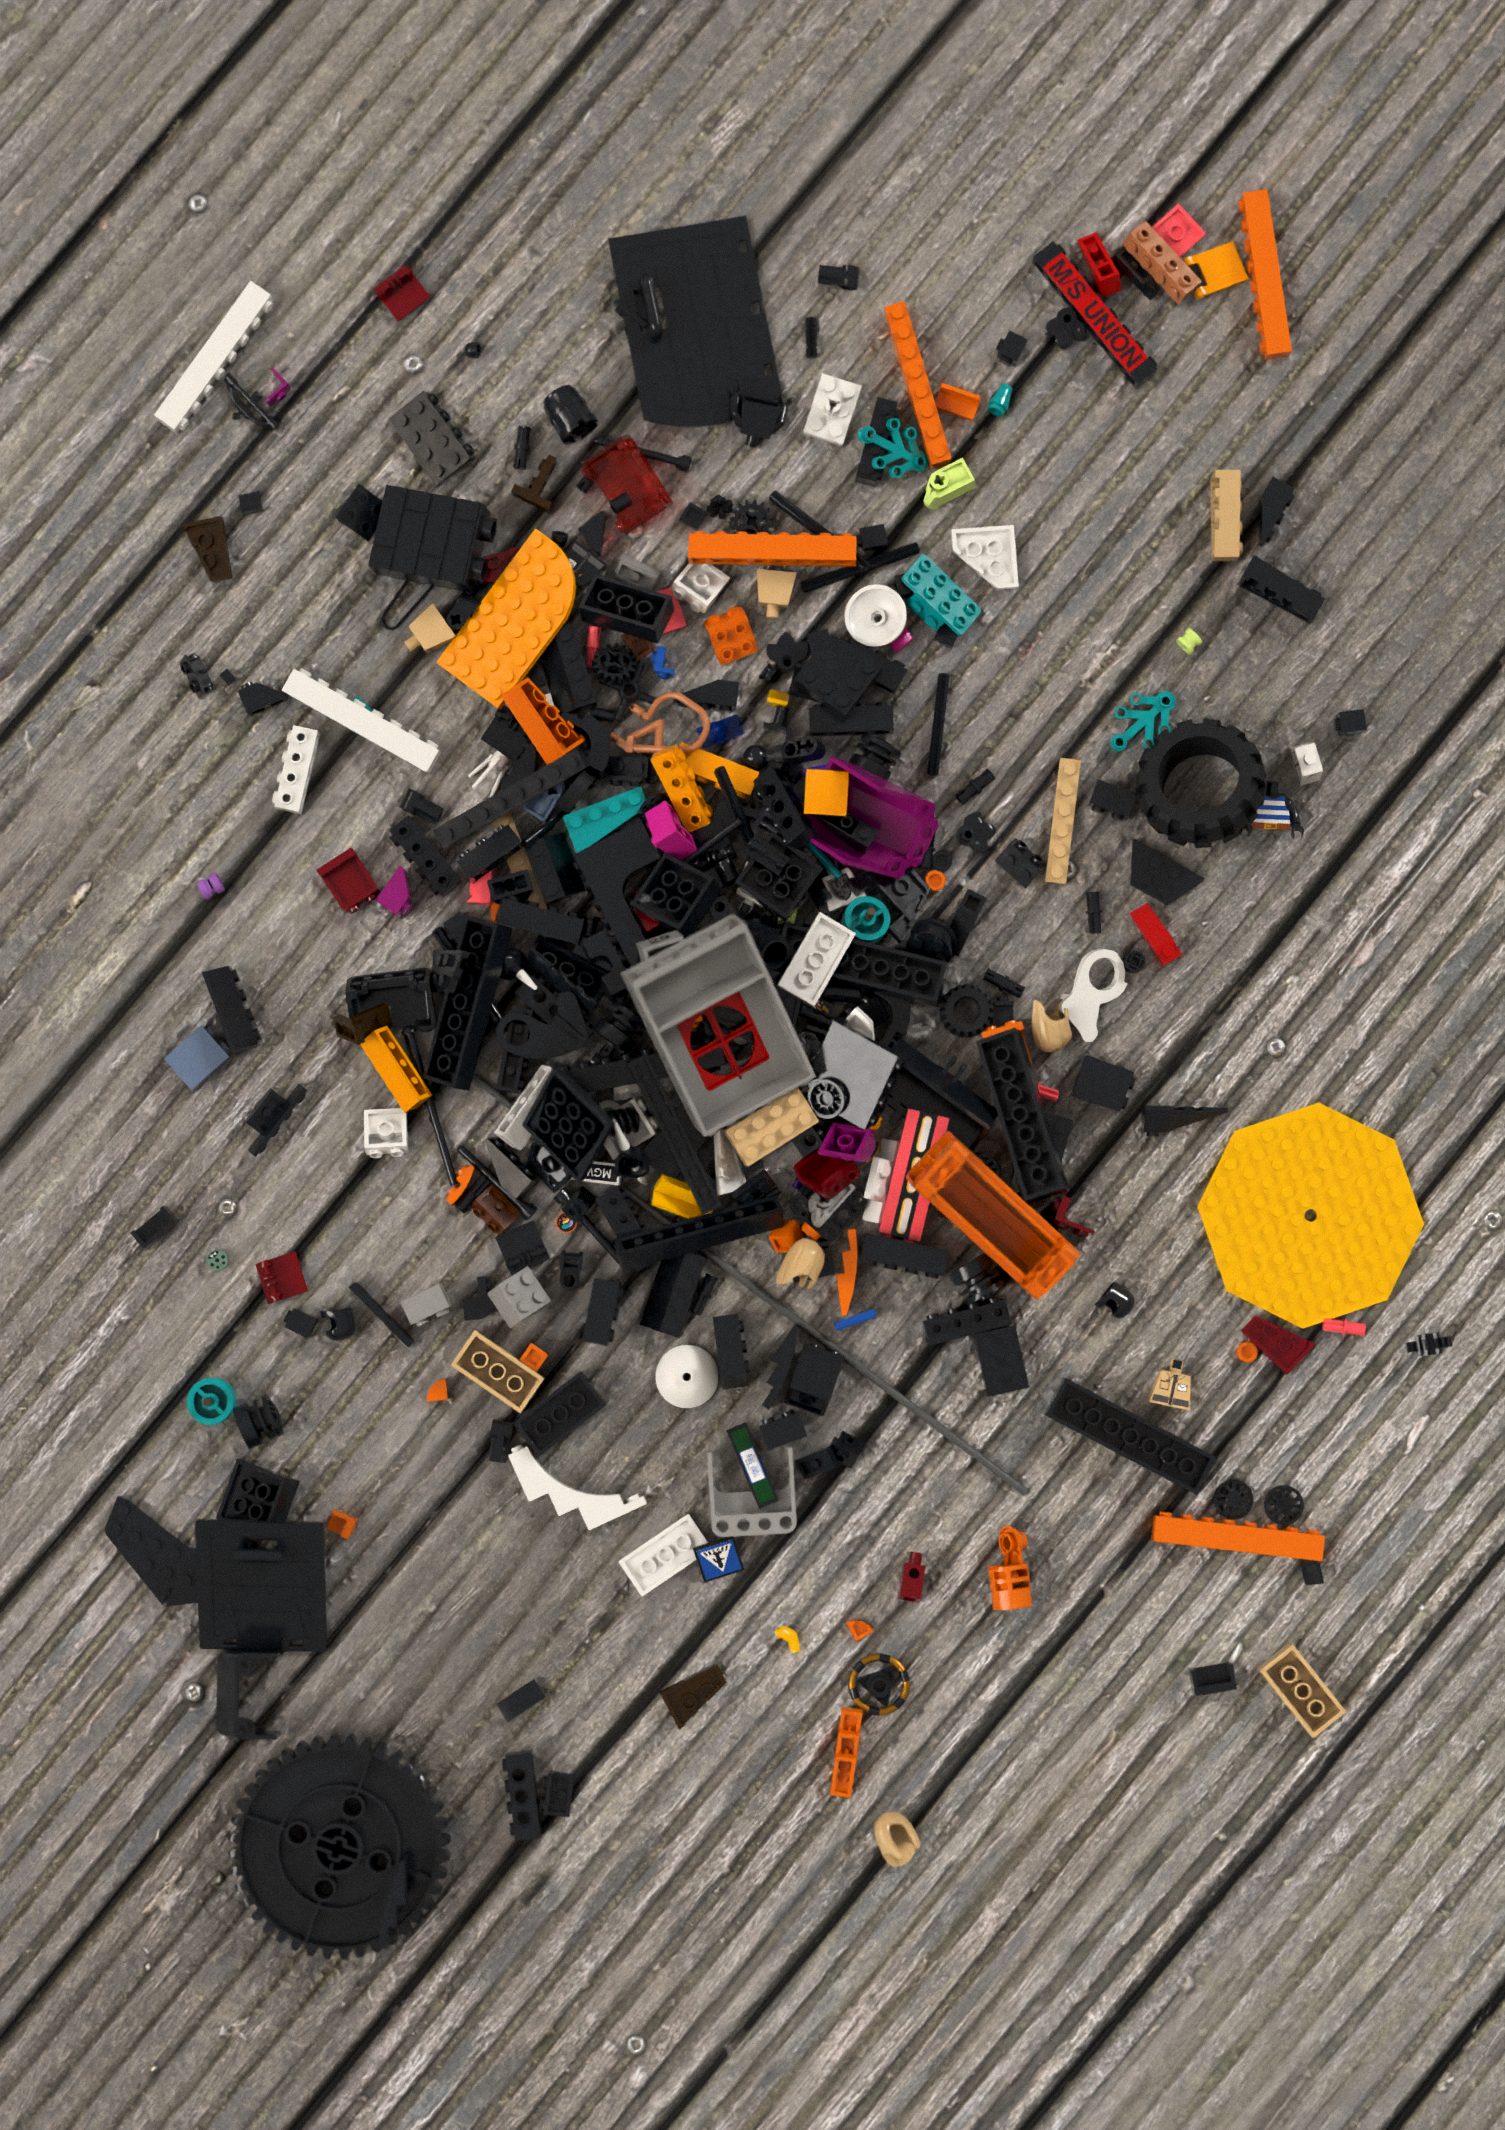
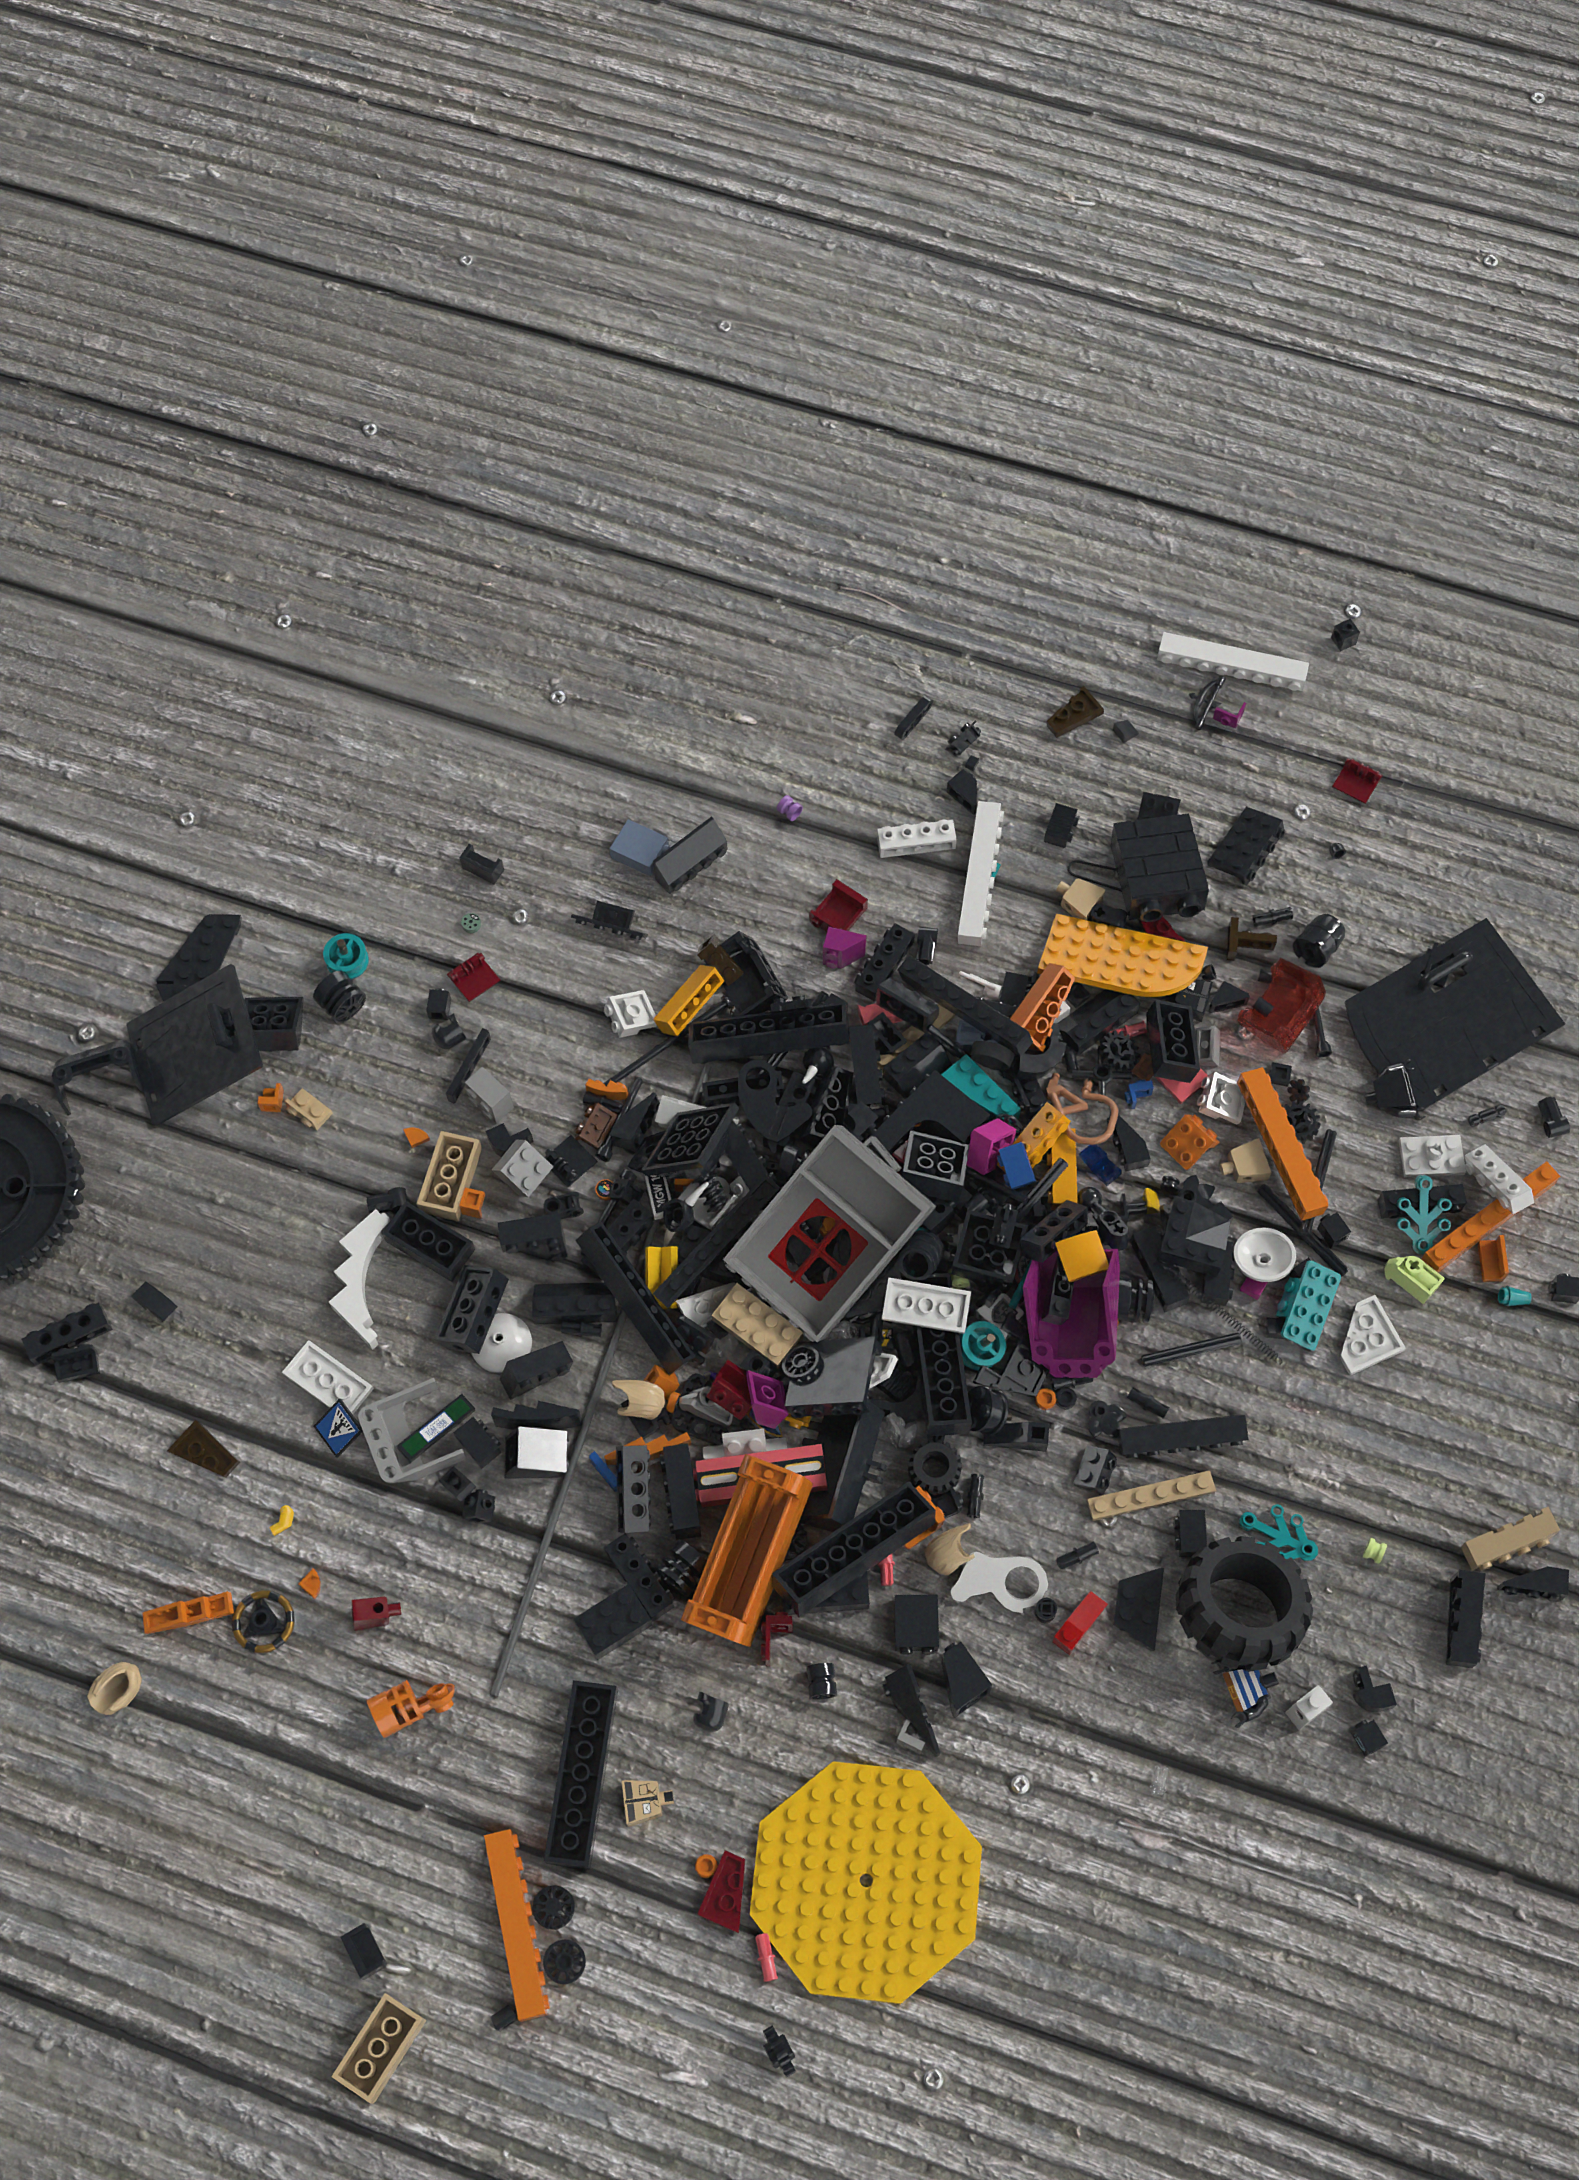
camera: 70 degrees right, 20 degrees down
none -> tan bracket [284,1088,333,1131]
none -> black brick [434,1265,509,1354]
none -> black brick [616,1445,652,1533]
none -> black wheel [806,1663,837,1700]
none -> black beam [894,695,934,740]
none -> light grey bracket [895,1719,925,1754]
none -> black slope [941,1642,992,1718]
none -> blue brick [997,1142,1036,1190]
none -> black brick [1044,803,1080,848]
none -> black brick [1117,1414,1249,1458]
none -> black piece [1160,1261,1282,1365]
none -> black brick [1331,618,1360,652]
none -> black brick [1353,1665,1397,1712]
none -> white brick [1465,1144,1534,1214]

